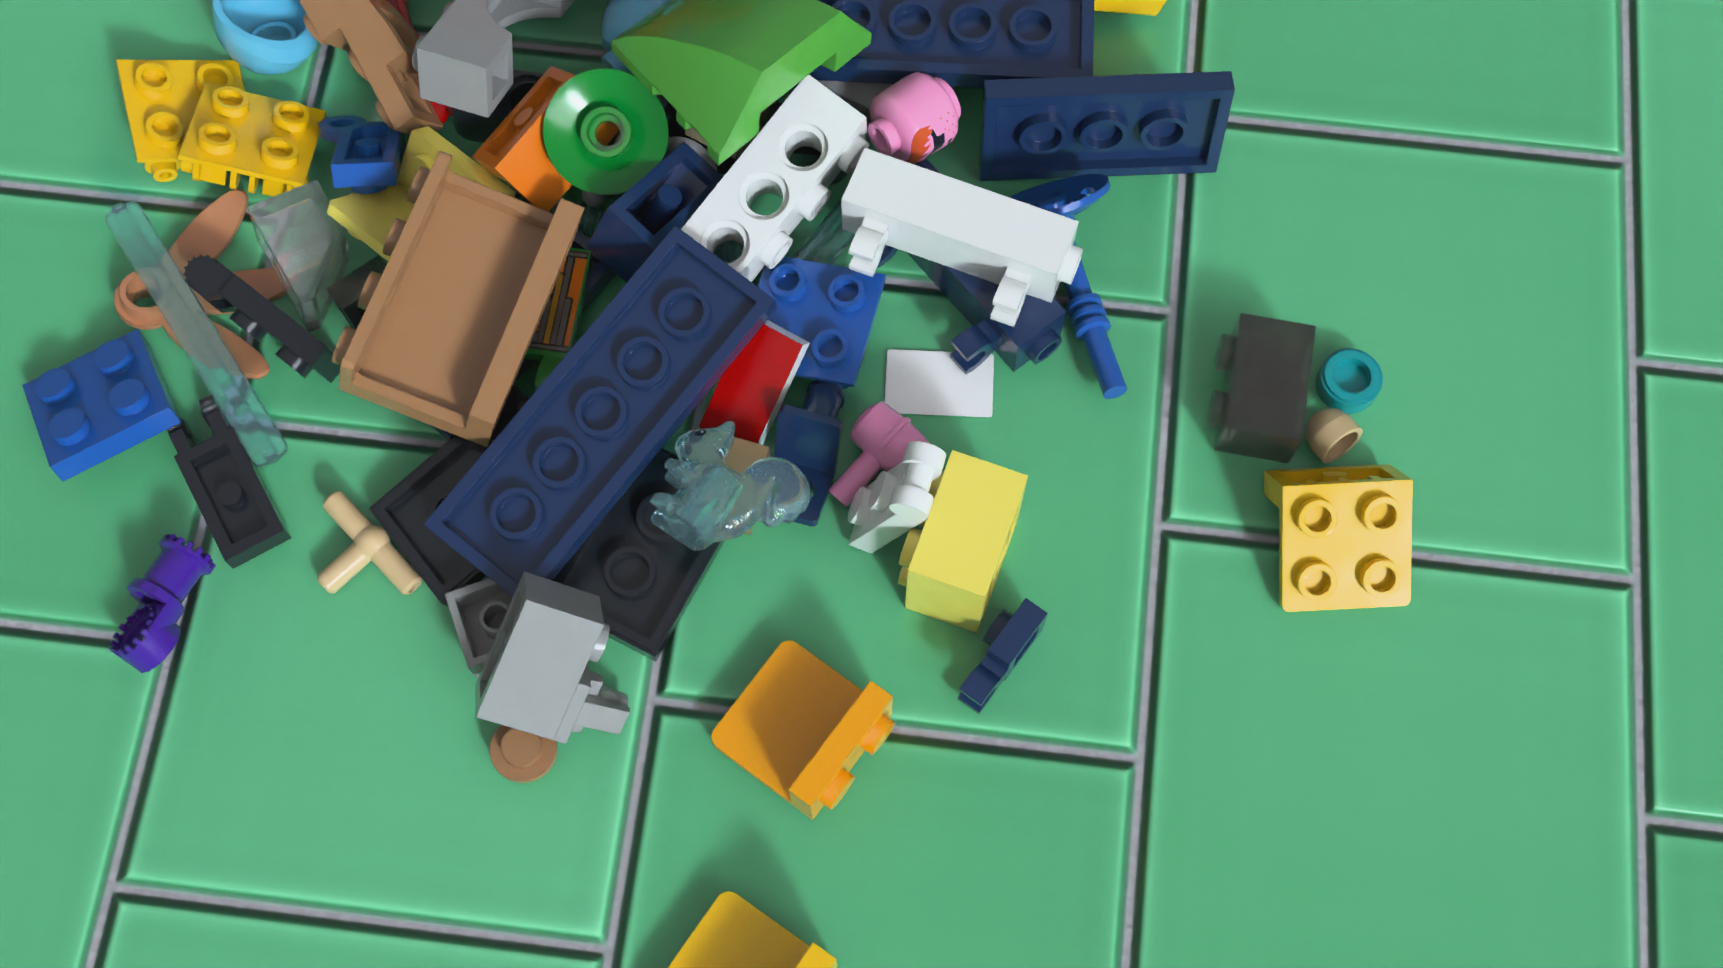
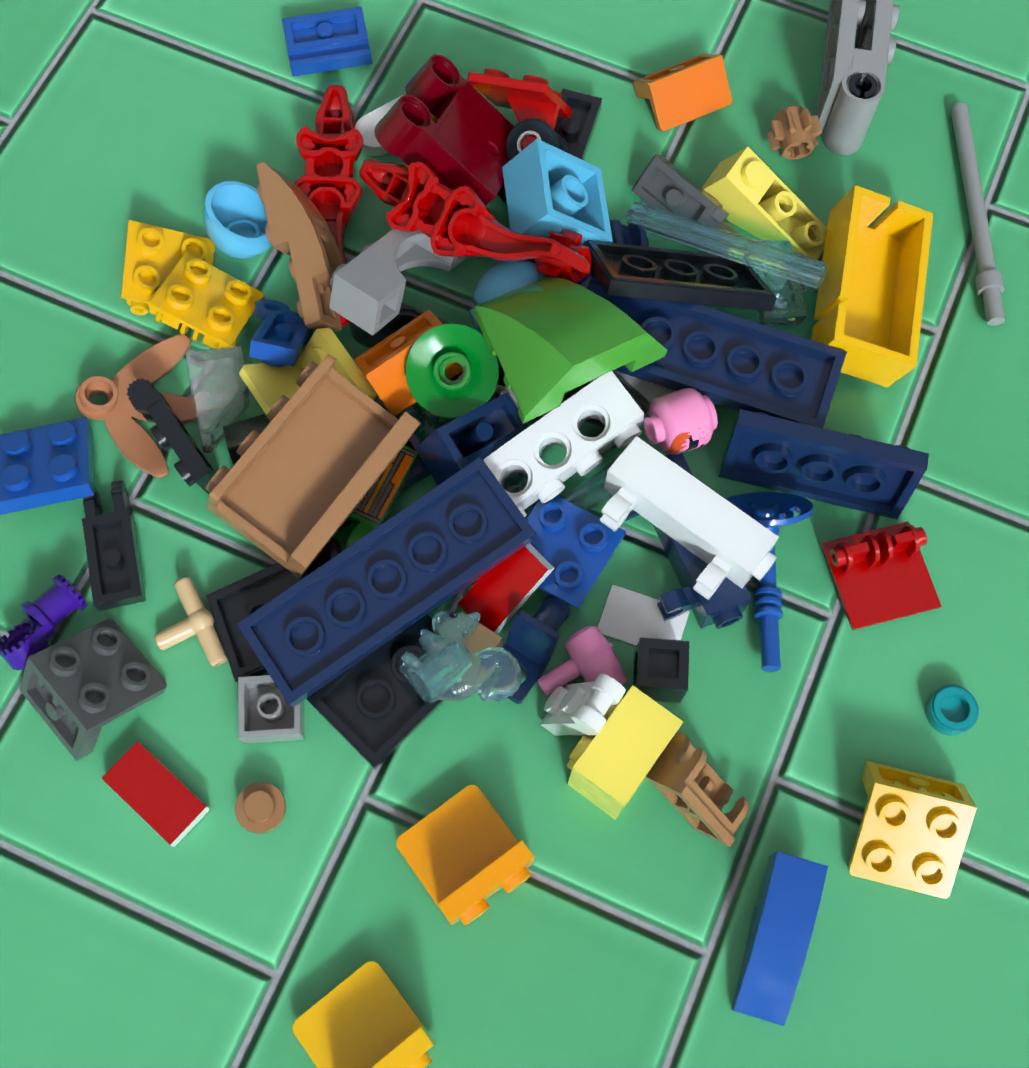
camera: 15 degrees right, 0 degrees up
clear light blue axle [105,201,288,467] -> none
light grey hinge [475,571,630,744] -> none
dark blue plate [958,598,1048,714] -> none
clear smoke brick [1207,313,1316,464] -> none
tan hinge [1306,407,1363,463] -> none
none -> dark grey bracket [19,619,167,761]
none -> red tile [101,741,210,847]
none -> black brick [633,638,689,703]
none -> medium nougat hinge [646,732,749,847]
none -> blue slope [732,851,828,1026]
none -> red hinge [821,521,942,630]

